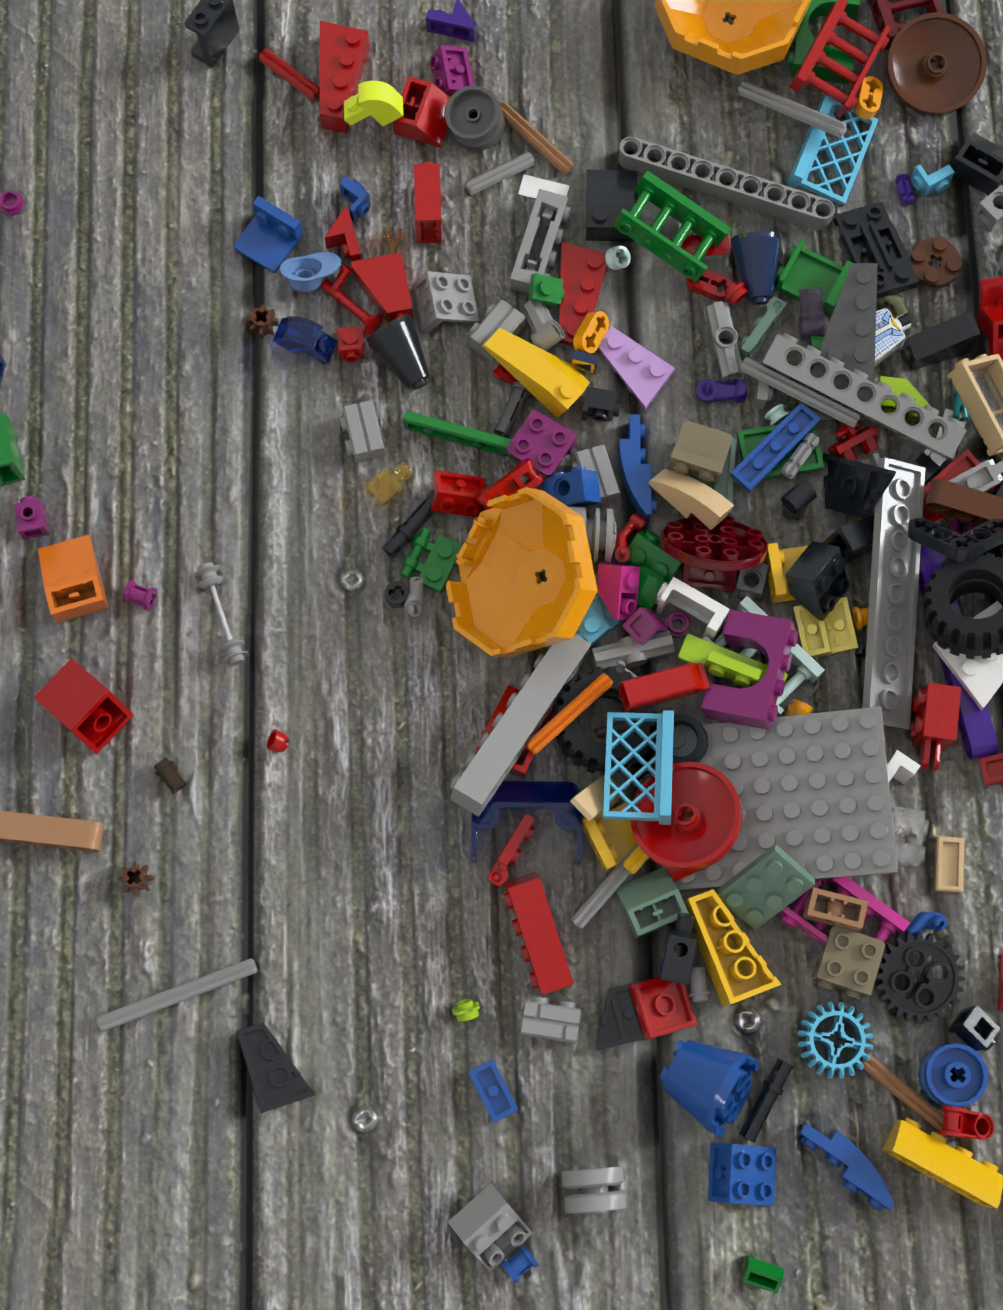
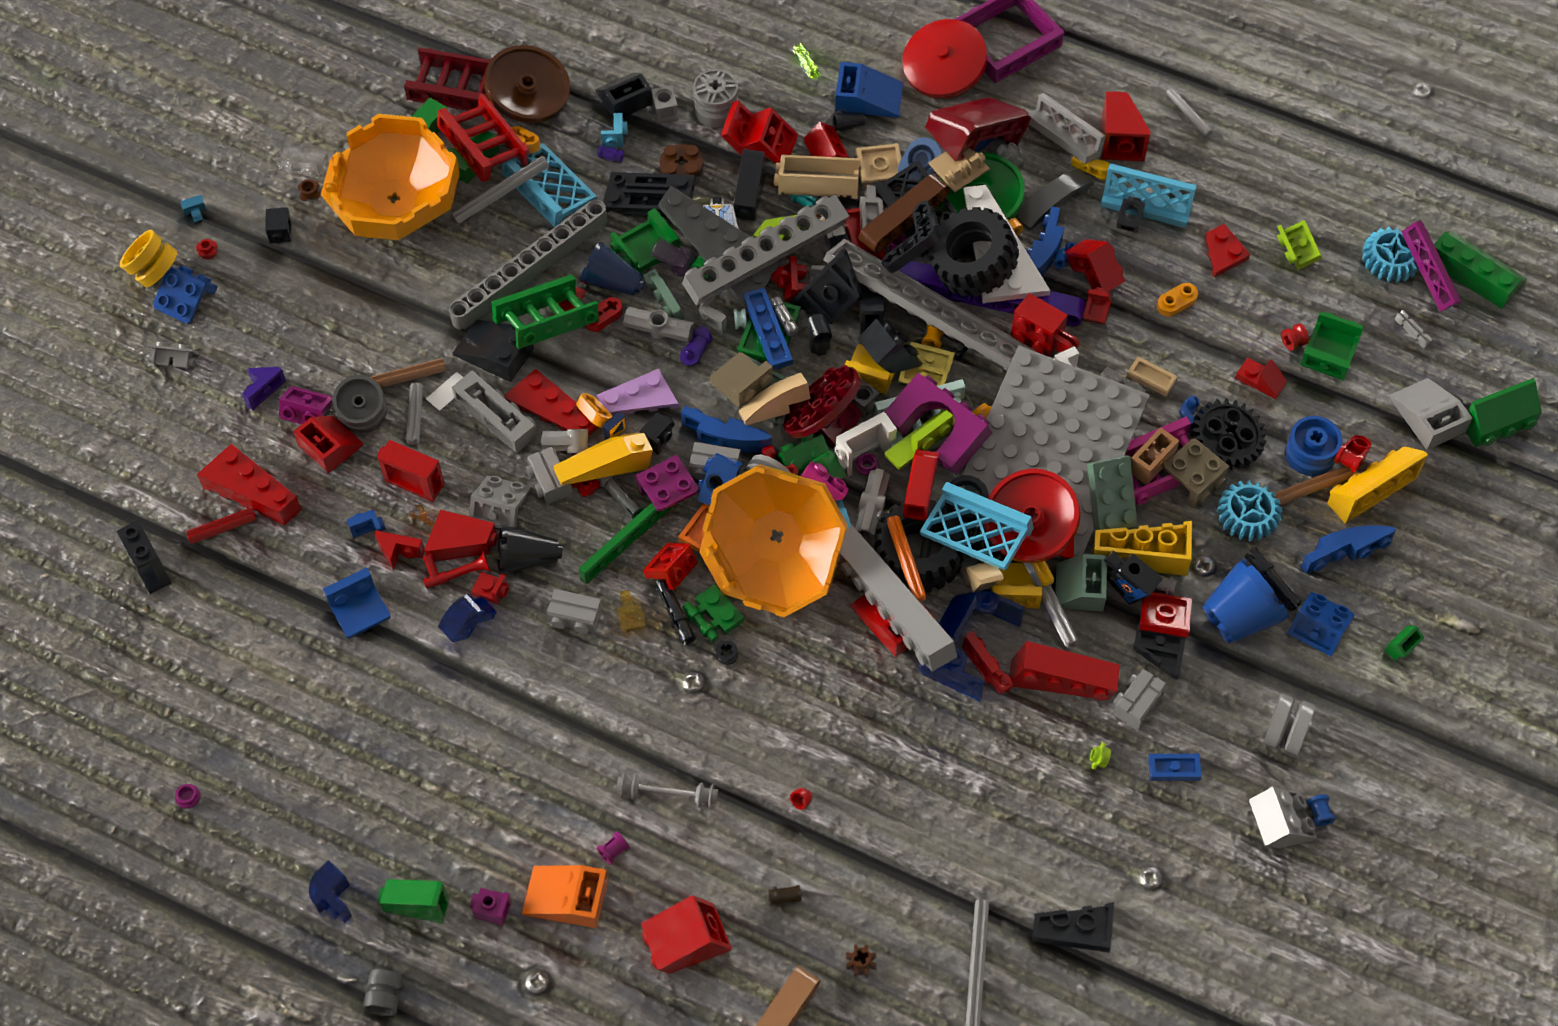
camera: 60 degrees left, 15 degrees down
reddish brown gear [246,304,279,339] -> none
medium blue piece [280,252,341,292] -> none
neon yellow brick [344,81,403,126] -> none
light grey arm [404,577,424,618] -> none
red plate [474,458,544,510] -> none
green bracket [528,273,564,309] -> none
light aqua bush [605,245,631,270] -> none
magenta panel [622,607,668,645] -> none
red plate [724,282,748,305] -> none
light grey axle [740,357,860,427] -> none
black brick [948,1005,1001,1052] -> none

